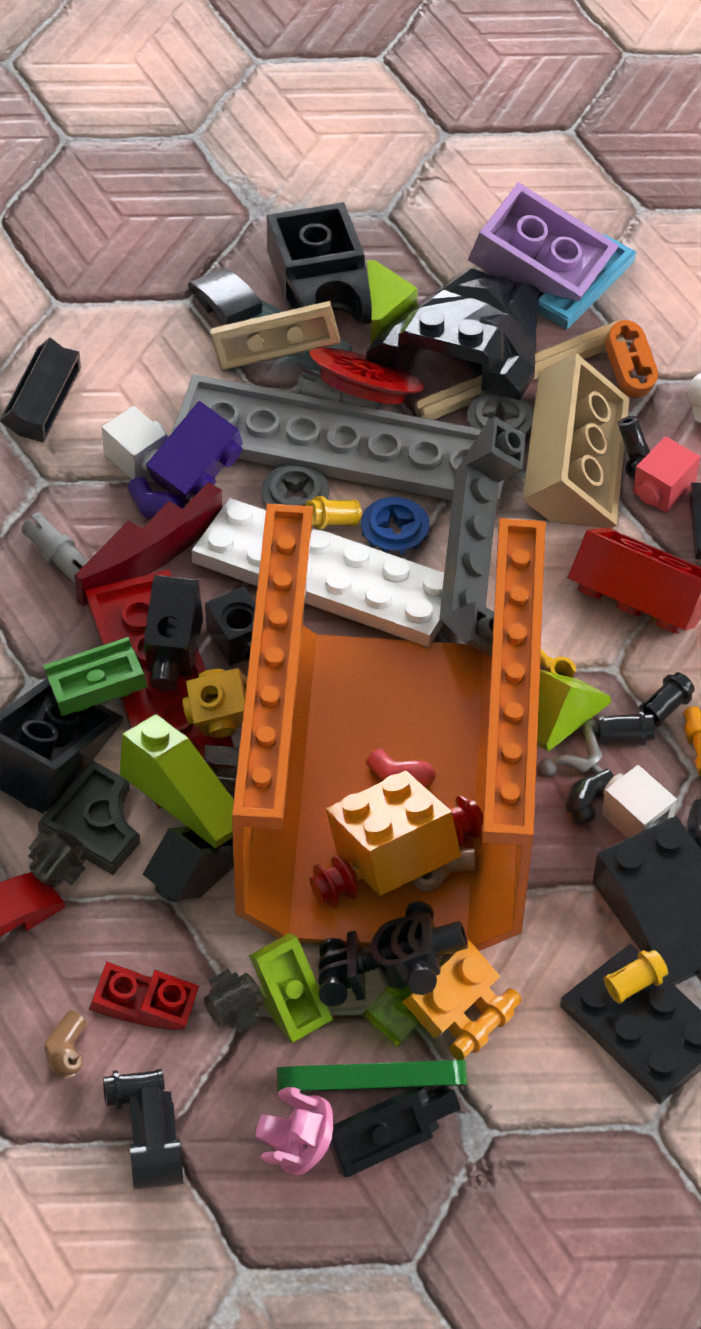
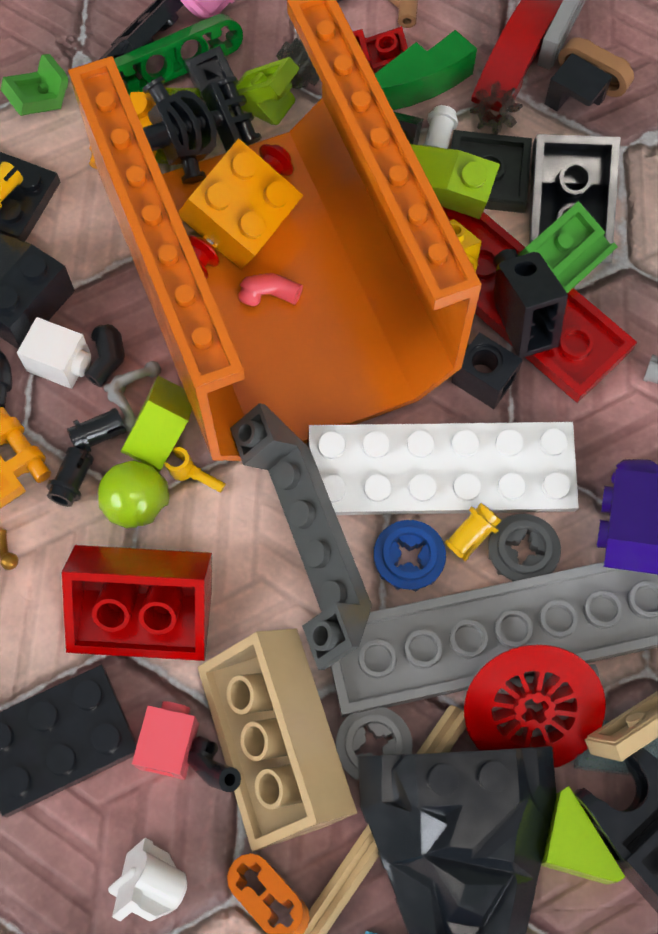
camera: 155 degrees right, 15 degrees up
dark red slope [74,482,223,606] -> none
none -> bright green bracket [0,54,68,116]
none -> lime hair [98,460,170,529]
none -> black tile [184,46,236,100]
none -> green slope [375,30,477,110]
none -> white pin [423,105,458,149]

